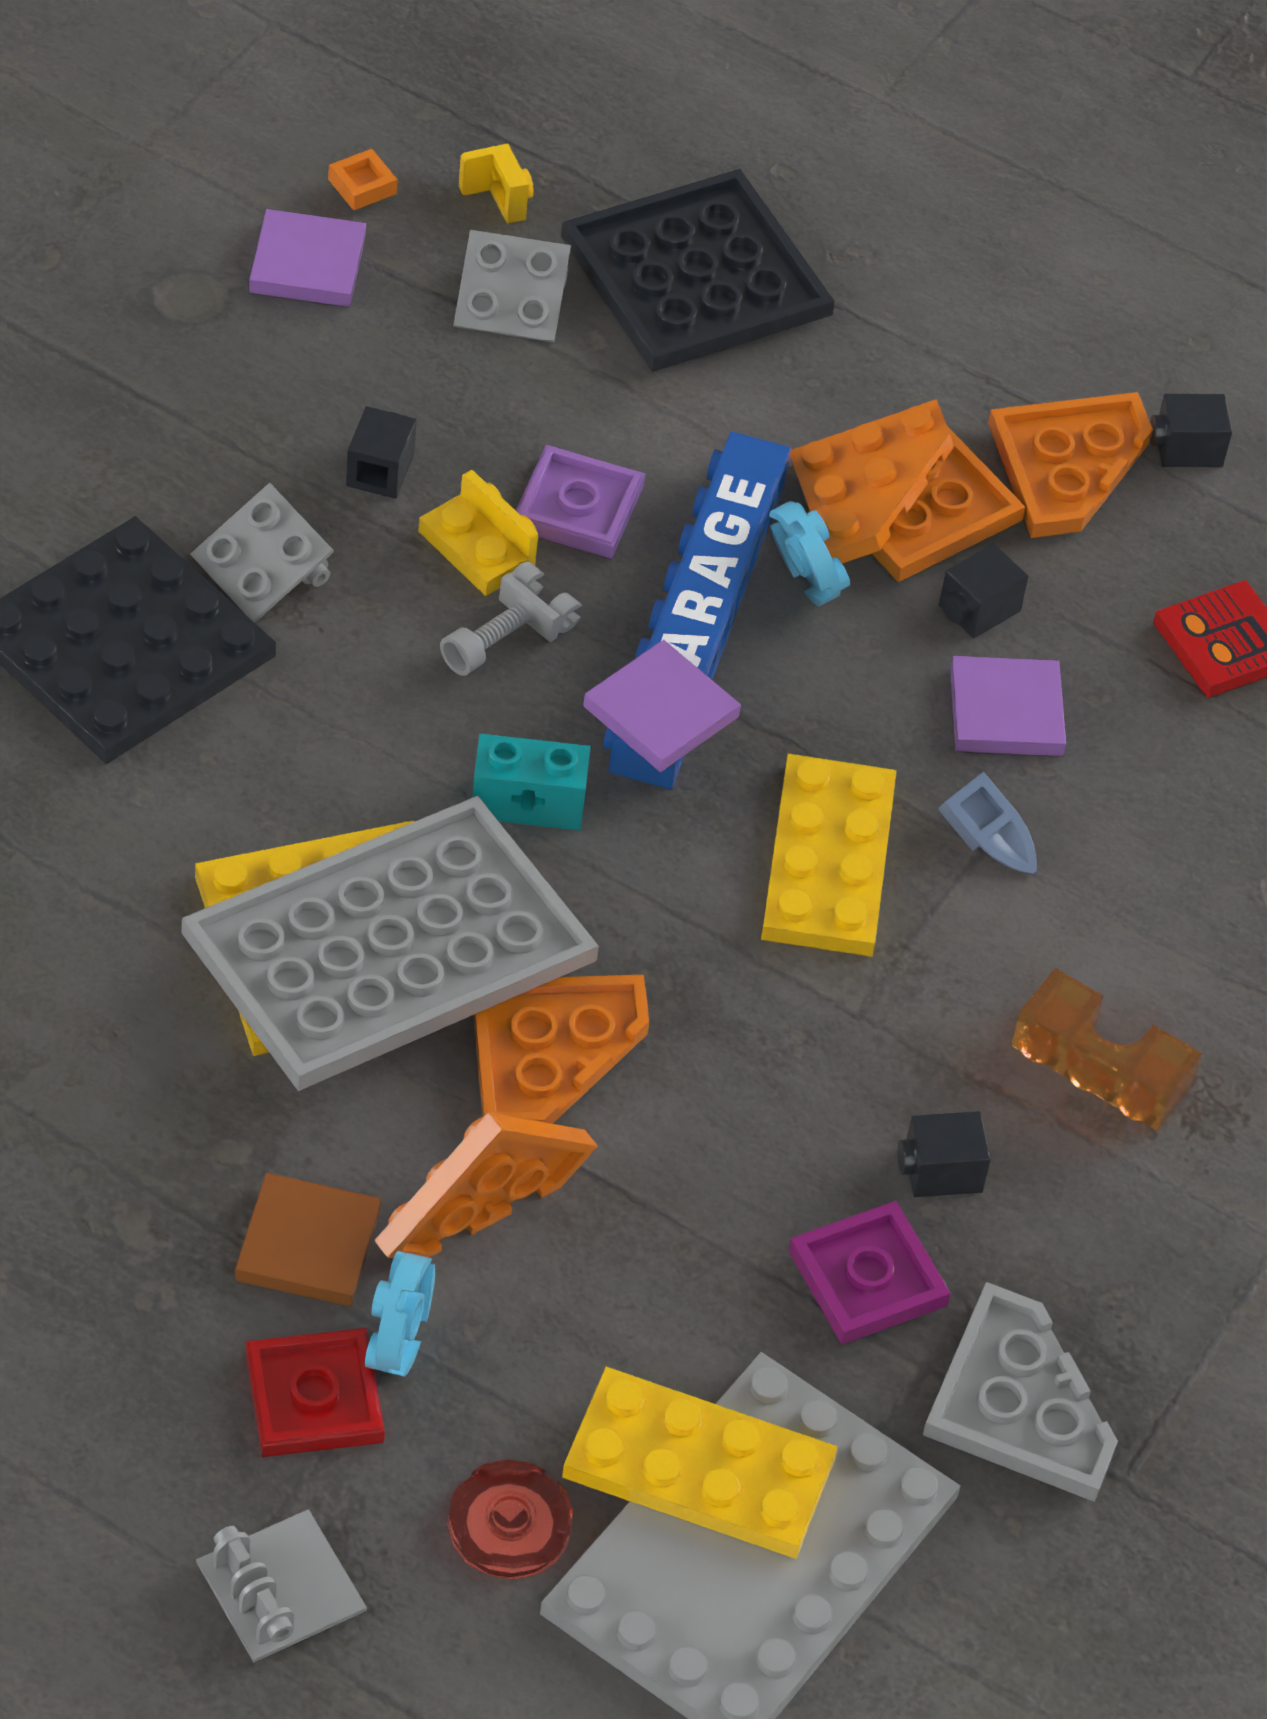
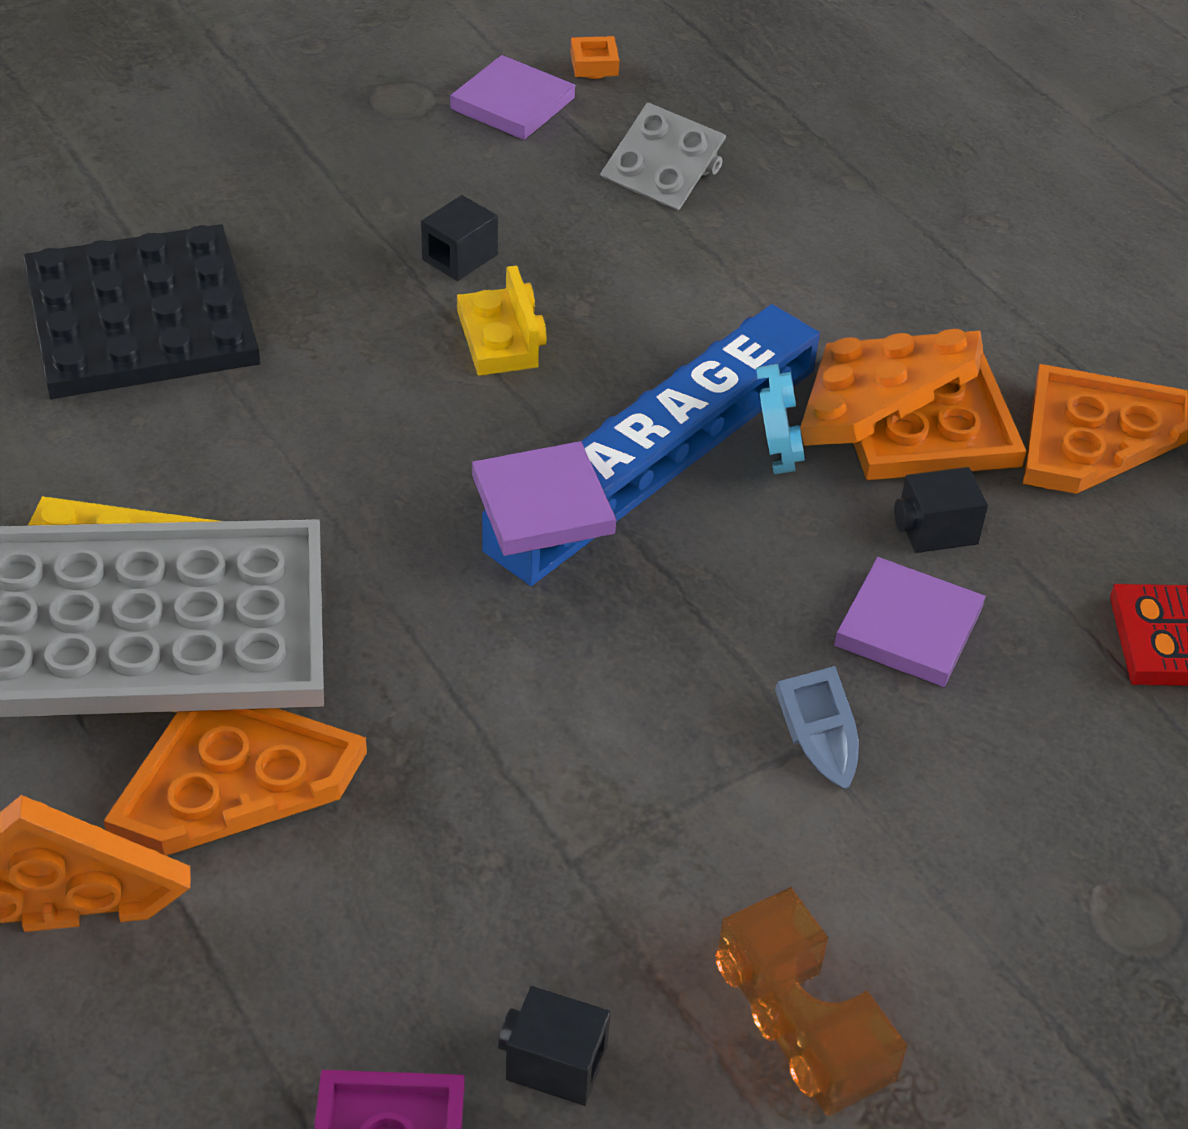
camera: 30 degrees right, 5 degrees down
light grey hinge [190,483,334,623] -> none
light grey bar [440,562,582,676] -> none
yellow bracket [459,143,534,224] -> none
teal brick [472,733,591,831] -> none
medium lavender tile [516,445,645,559] -> none
black plate [561,169,835,372] -> none
yellow plate [761,754,897,957] -> none

